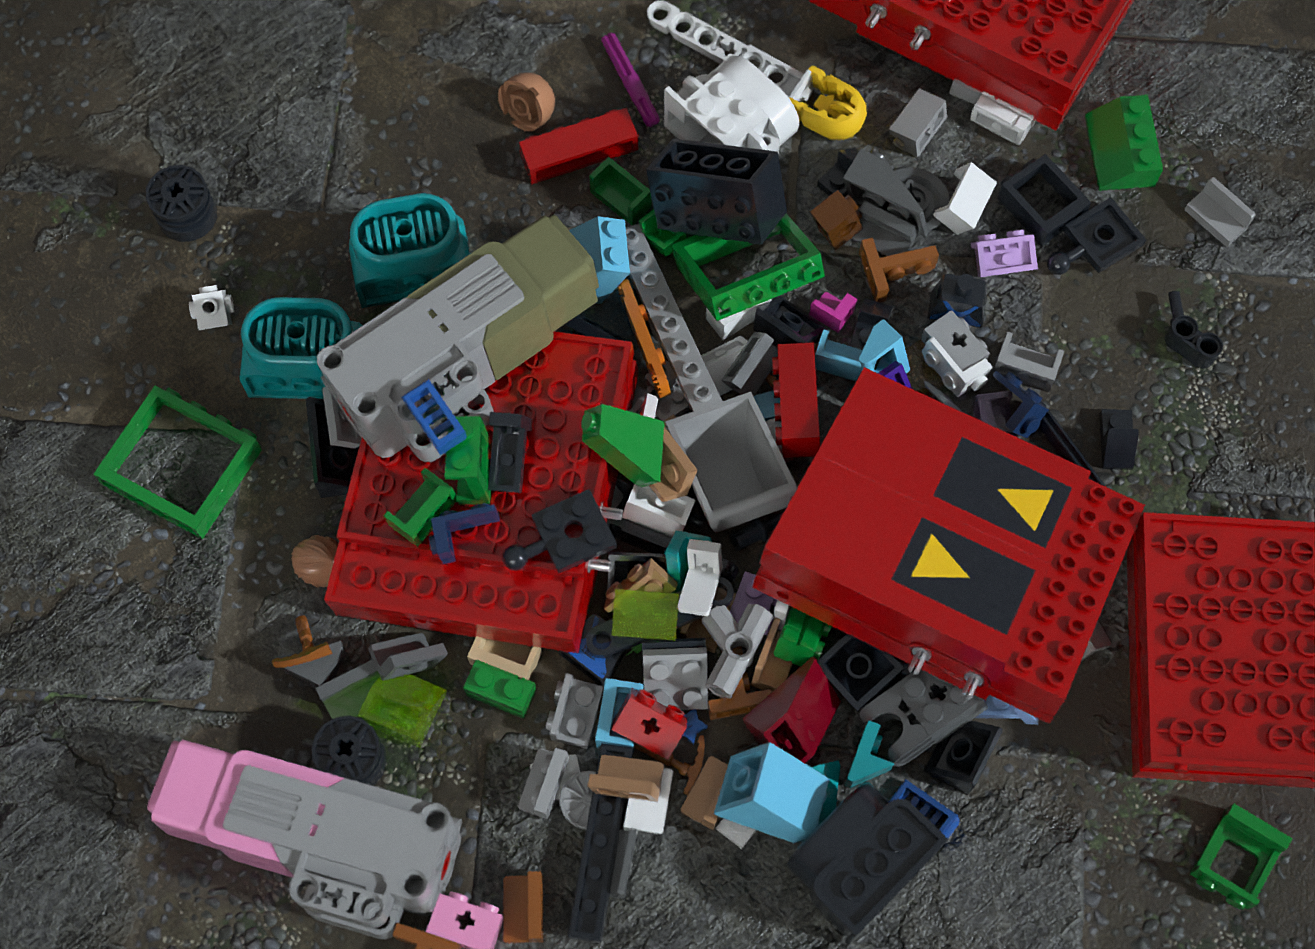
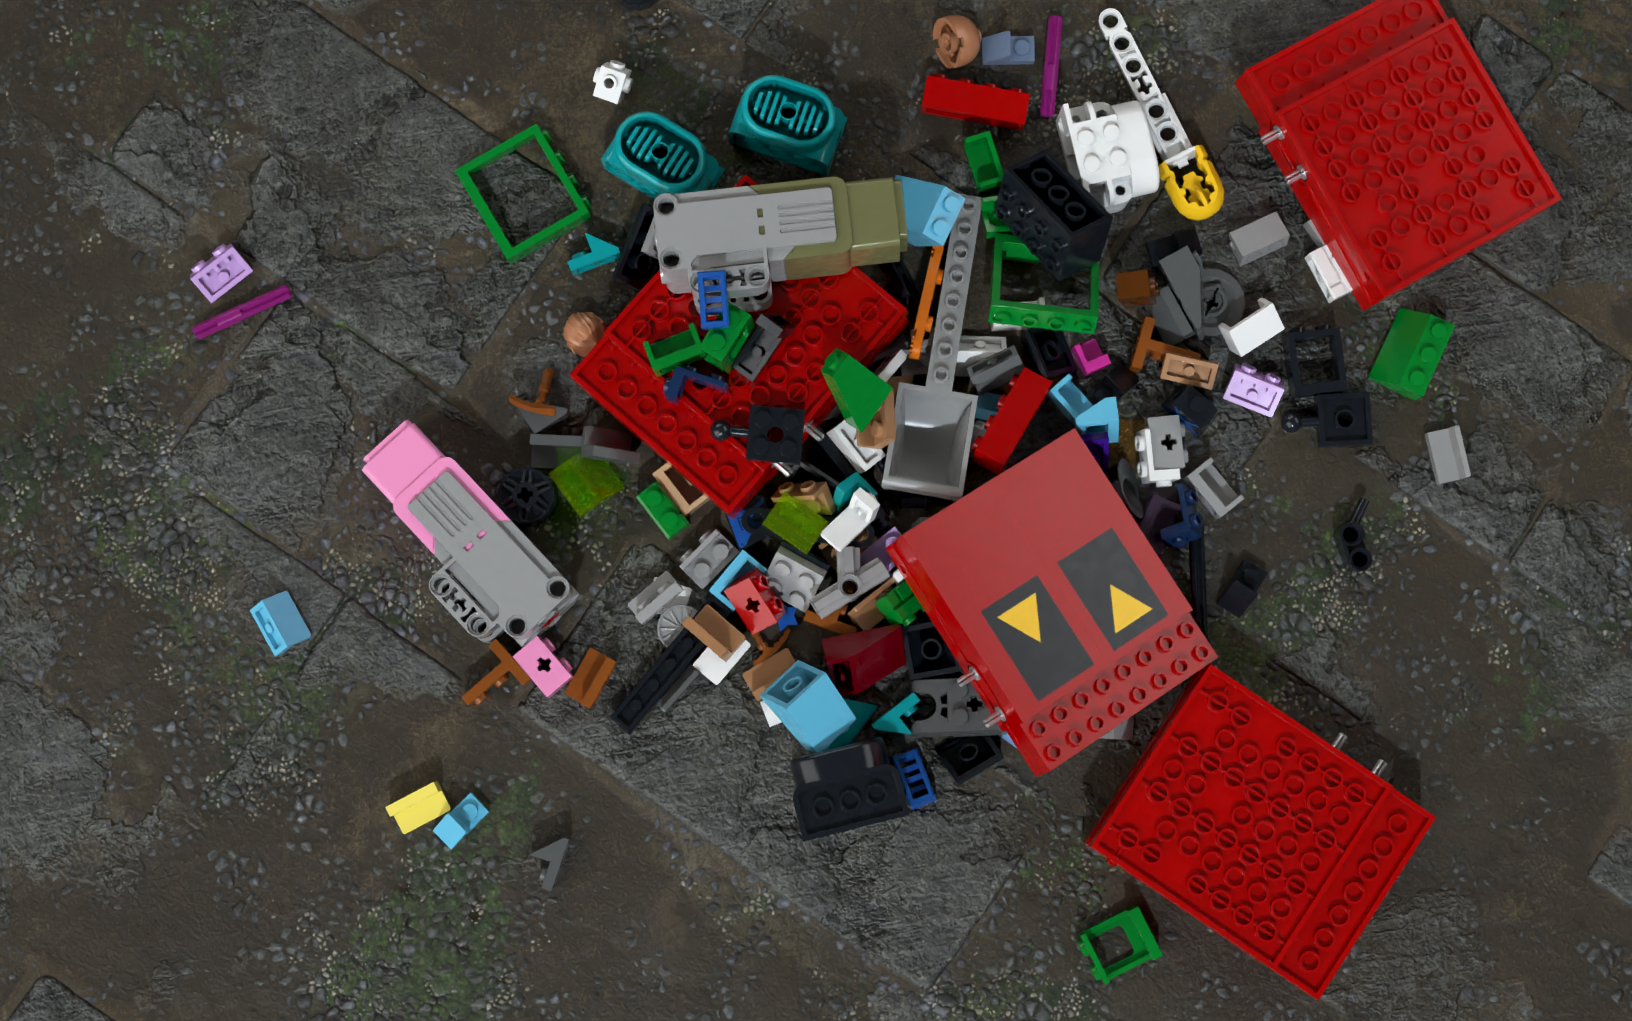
camera: 25 degrees right, 15 degrees up
none -> teal slope [567,233,621,276]
none -> sand blue slope [982,31,1035,65]
none -> medium nougat panel [1158,351,1219,390]

